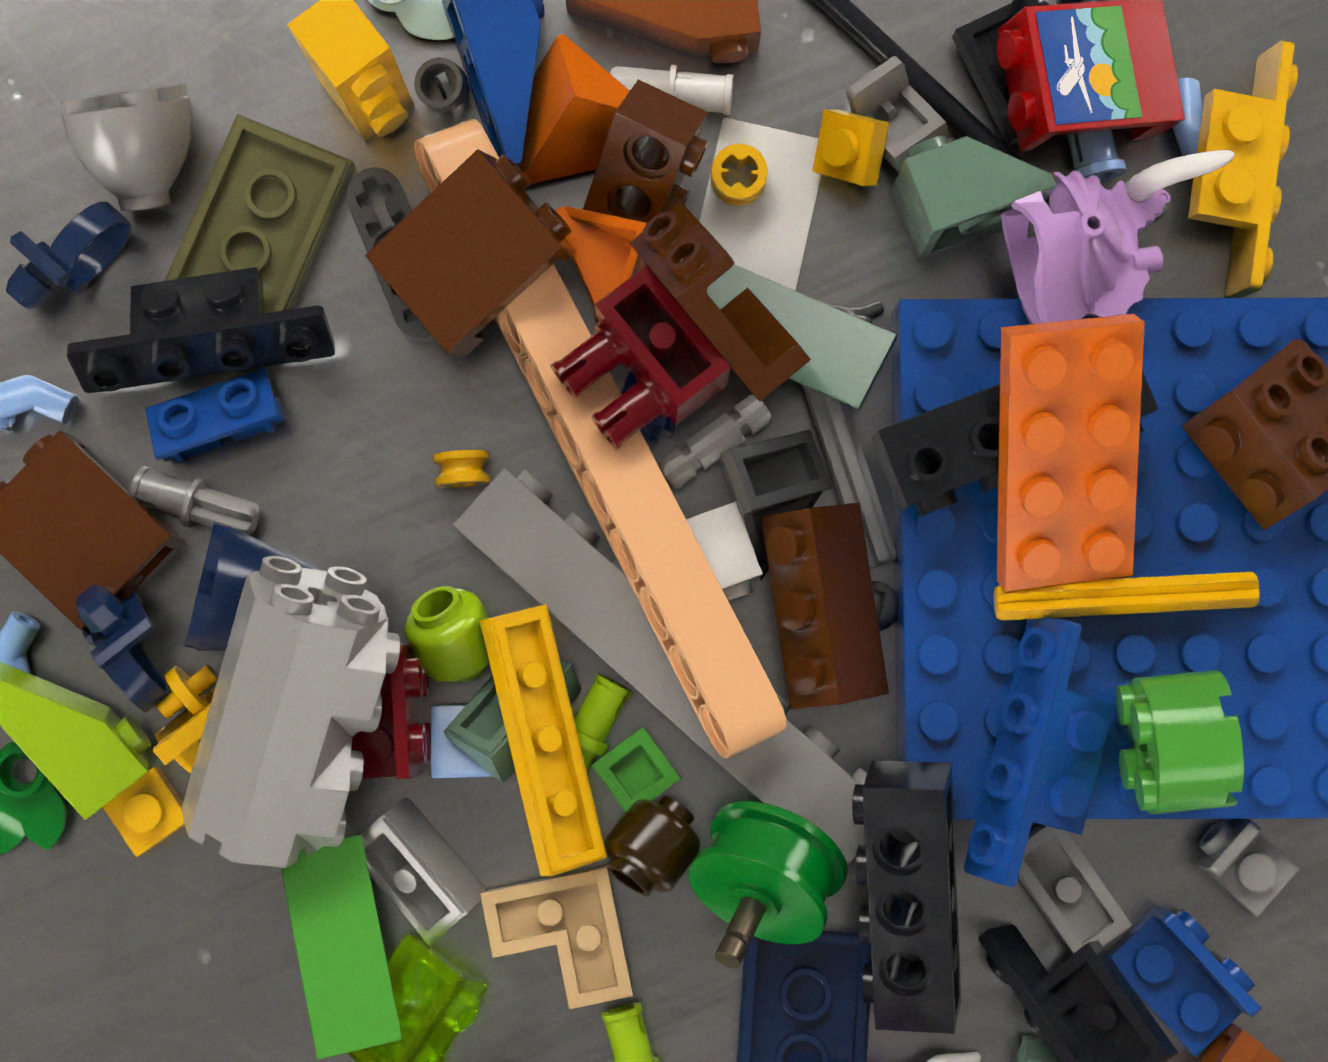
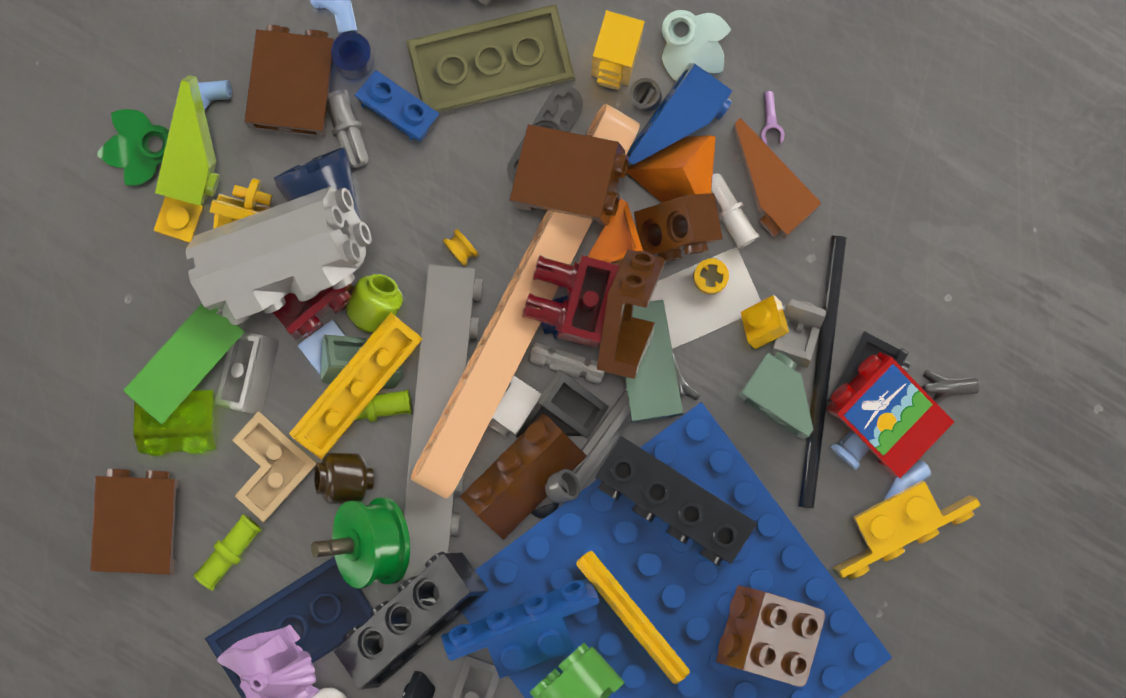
camera: 50 degrees right, 0 degrees up
black bracket [67,267,335,393] -> none
dark blue piece [75,585,170,712] -> none
bright green plate [591,727,681,812] -> none
orange plate [997,314,1145,591] -> none
lavender helmet [1001,150,1235,324] -> none
none -> clear blue brick [331,32,373,79]
none -> dark grey hinge [545,469,580,503]

